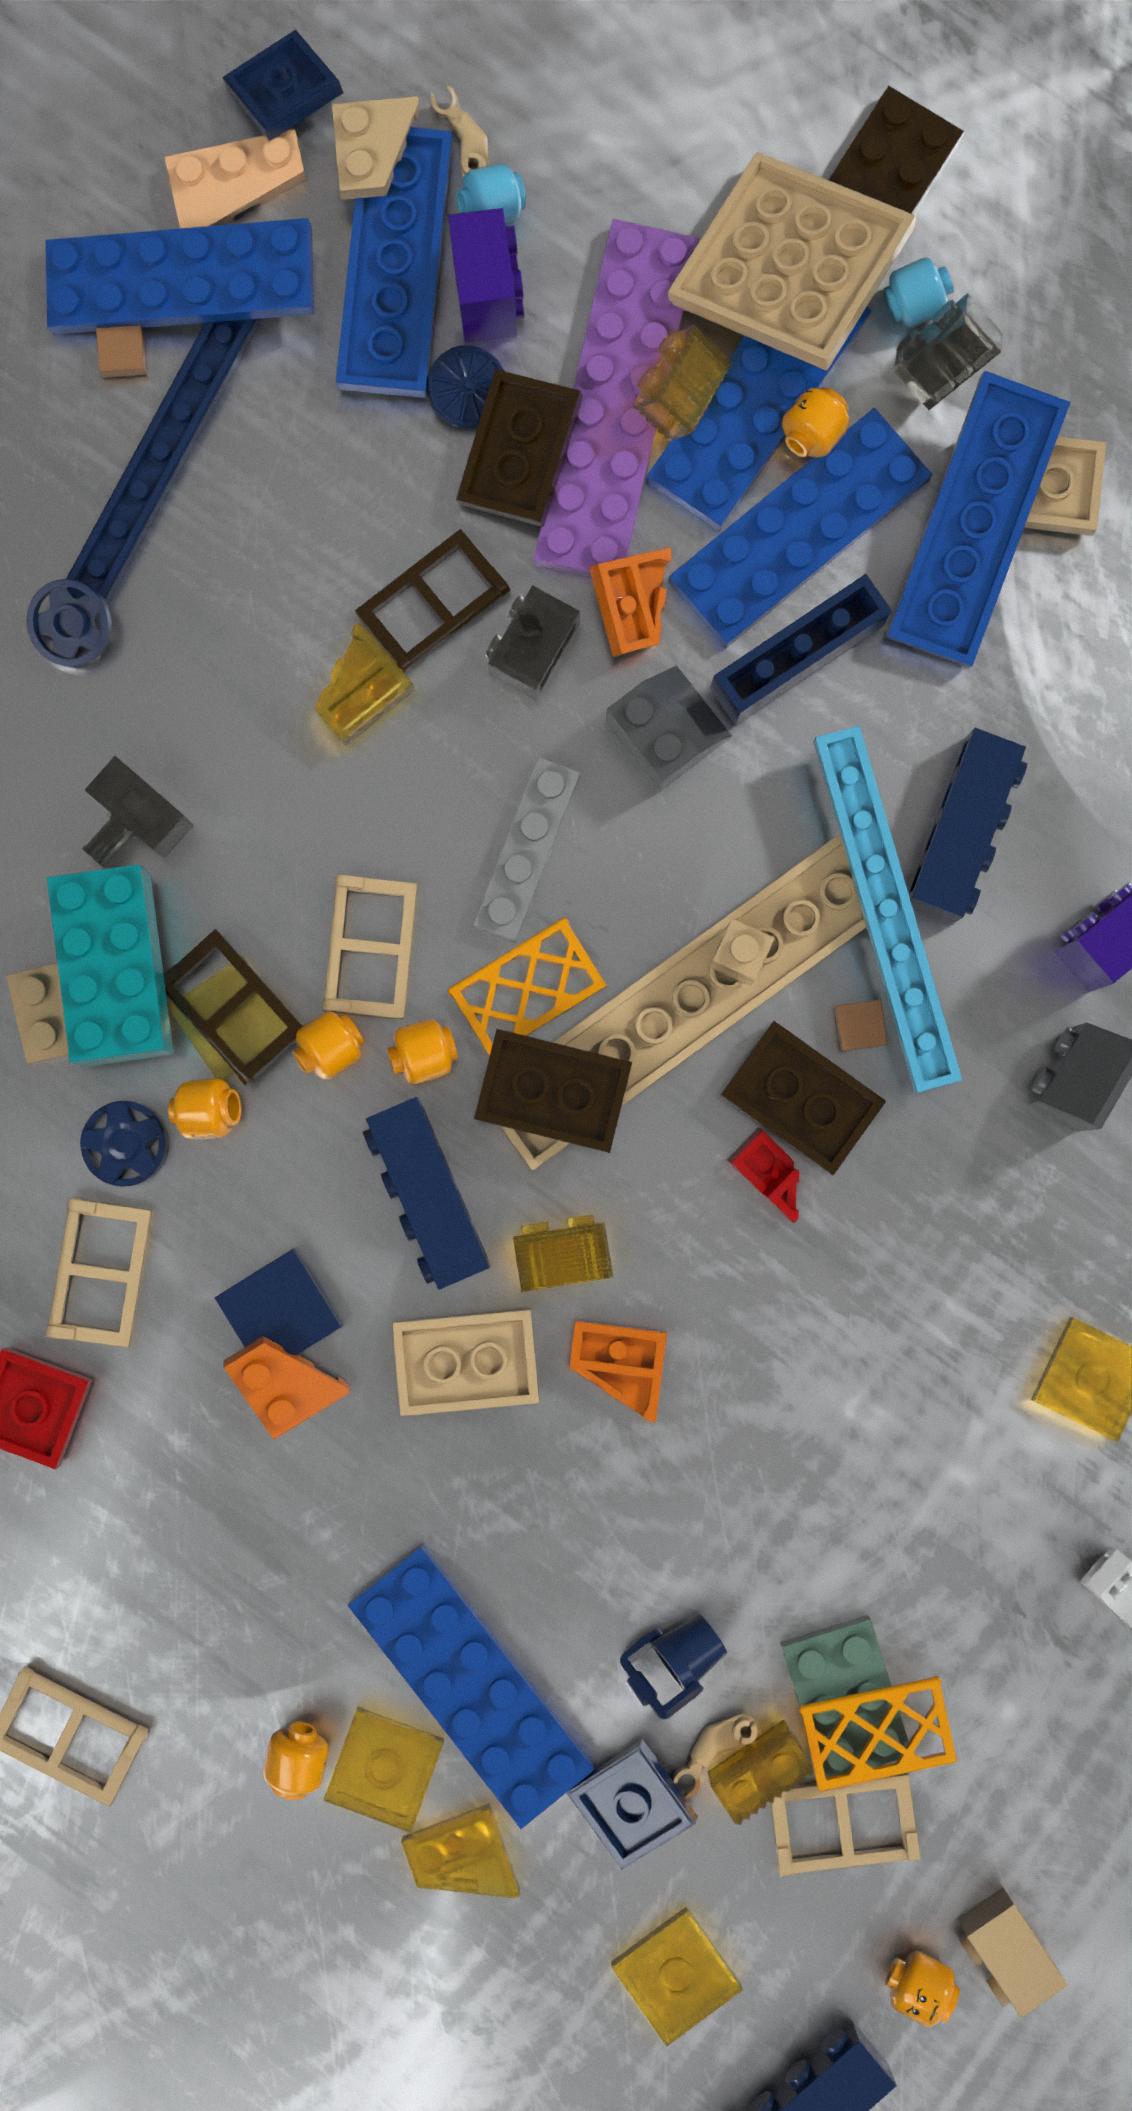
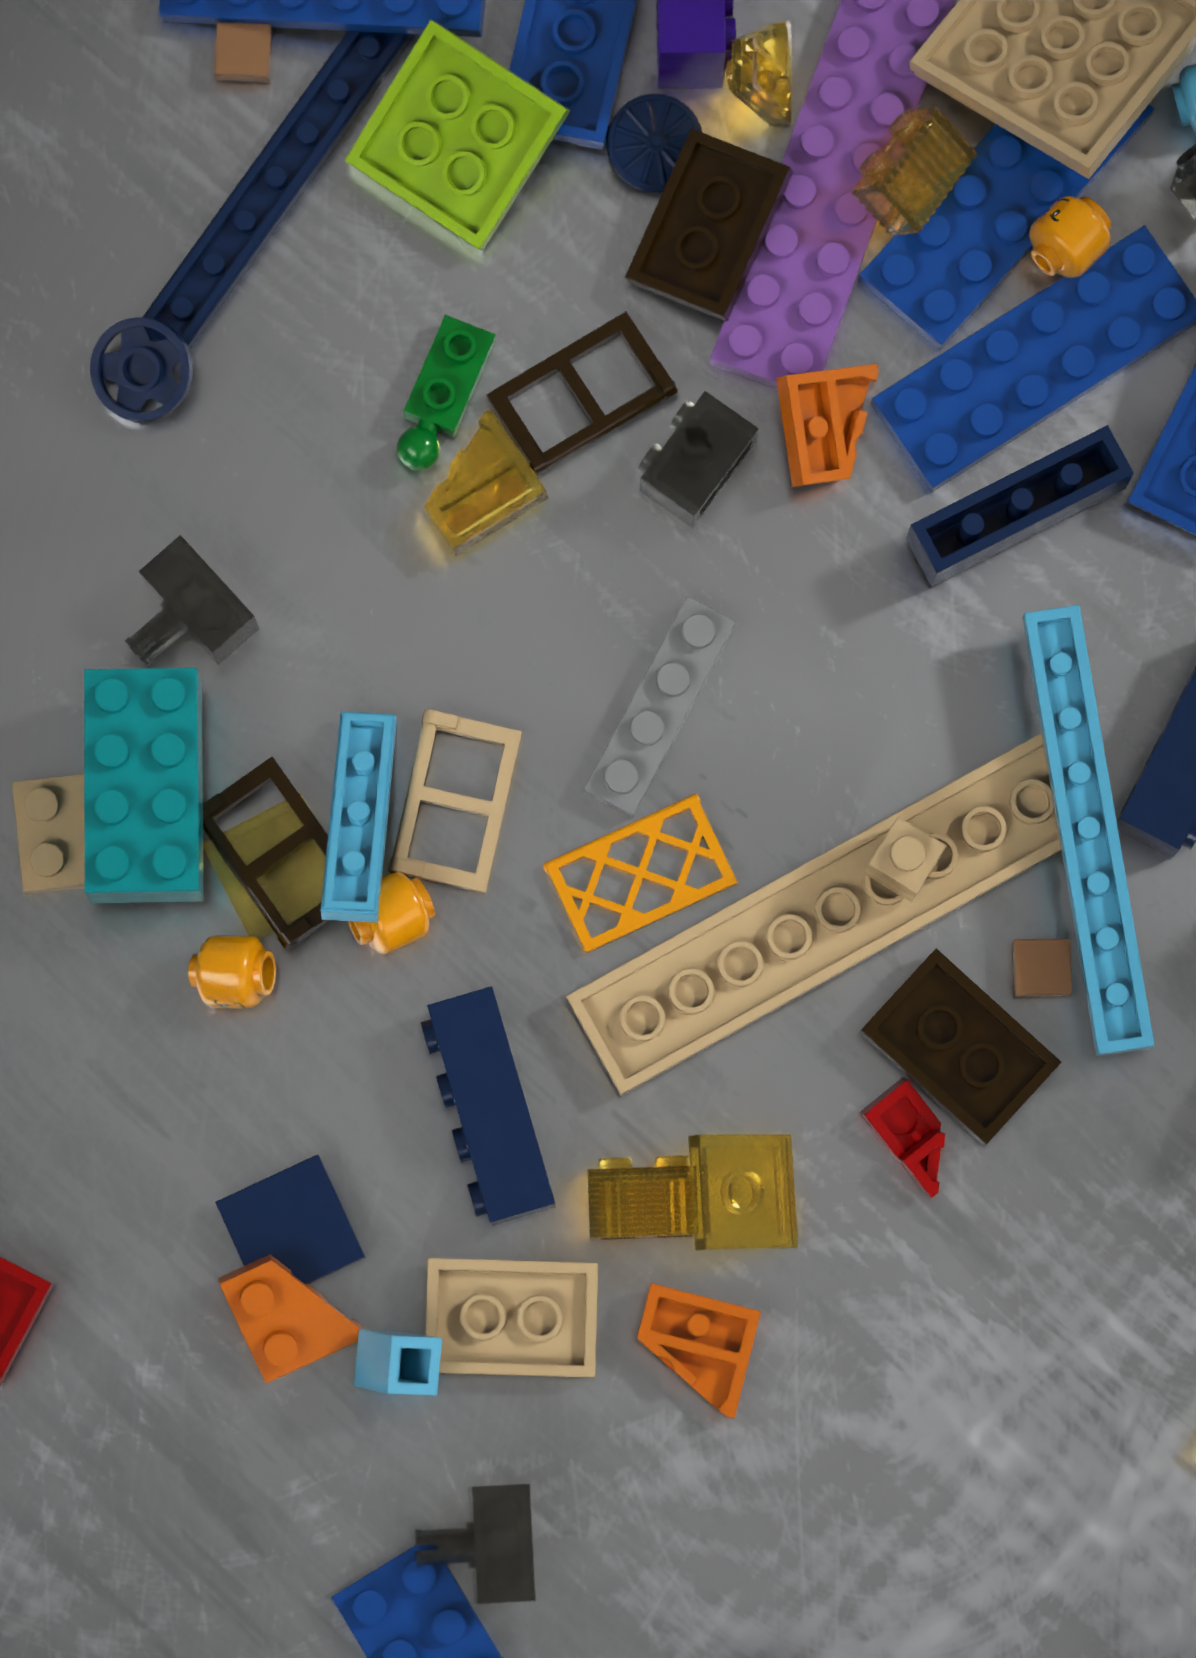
camera: 10 degrees right, 5 degrees down
tan window [46,1197,152,1348] -> none
dark blue wheel [80,1101,168,1187] -> none
light orange head [387,1019,458,1085] -> none
dark brown plate [474,1029,632,1153] -> none
dark grey slope [605,665,732,792] -> none
none -> medium azure tile [320,711,397,923]
none -> lime plate [345,20,571,250]
none -> medium azure brick [354,1329,442,1396]
none -> green plate [396,315,496,471]
none -> clear smoke brick [415,1484,535,1604]
none -> clear yellow tile [688,1134,798,1251]
none -> clear yellow wing [726,21,792,126]

